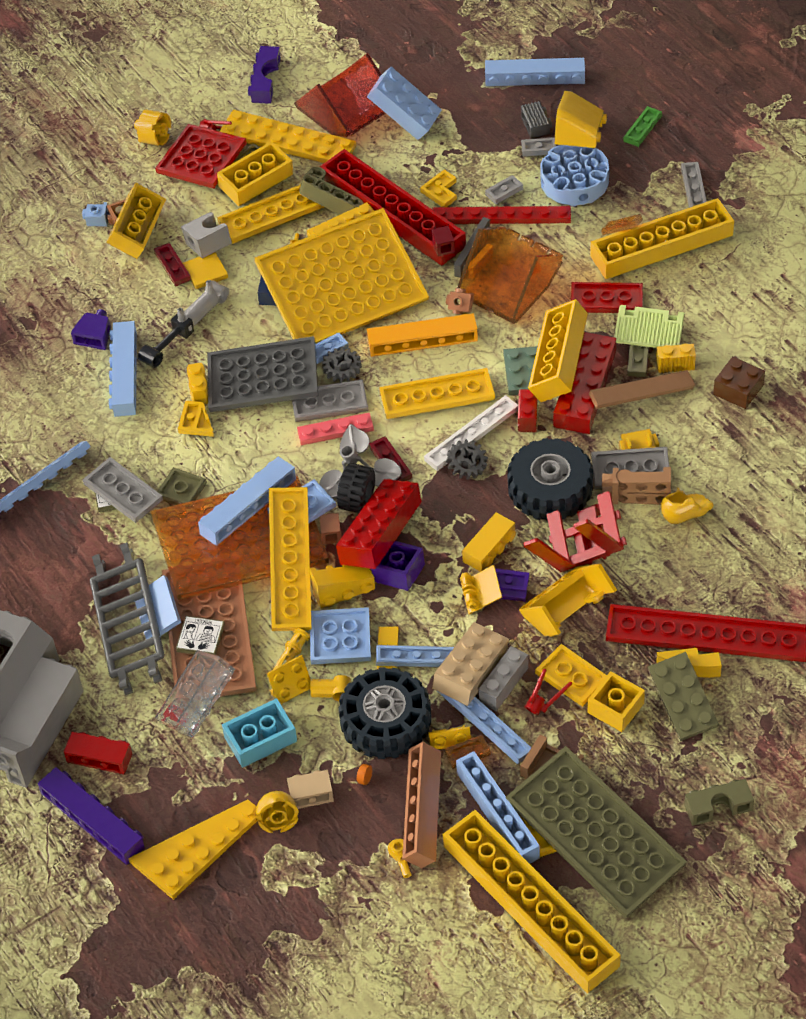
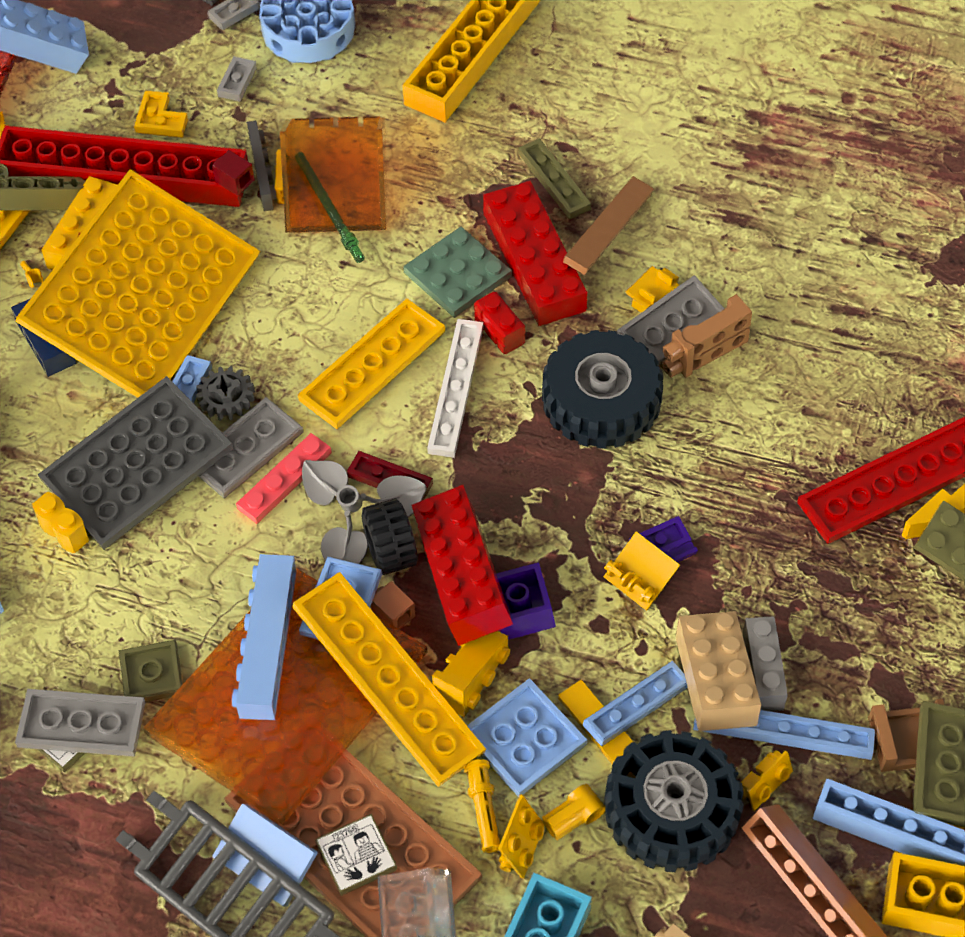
camera: 40 degrees left, 5 degrees up
yellow wing [178,401,214,437] -> none
orange tile [357,764,372,786] -> none
light orange brick [367,313,478,357] -> none
red plate [432,206,571,224] -> none
clear orange plate [444,735,491,769] -> none
nougat brick [446,288,474,315] -> none
dark grey gear [446,439,488,480] -> none
yellow brick [462,512,516,572] -> none
yellow windscreen [519,564,617,637] -> none
red piece [523,491,627,572] -> none
red plant [524,669,572,715] -> none
yellow brick [528,299,588,402] -> none
yellow plate [535,644,607,707] -> none
red tile [571,282,643,313] -> none
yellow brick [588,671,645,732] -> none
clear orange tile [601,214,643,235] -> none
yellowish green window [614,305,685,348] -> none
yellow brick [656,343,696,373] -> none
yellow piece [661,487,714,524] -> none
reddish brown brick [713,356,765,409] -> none
none -> bar [295,152,365,263]

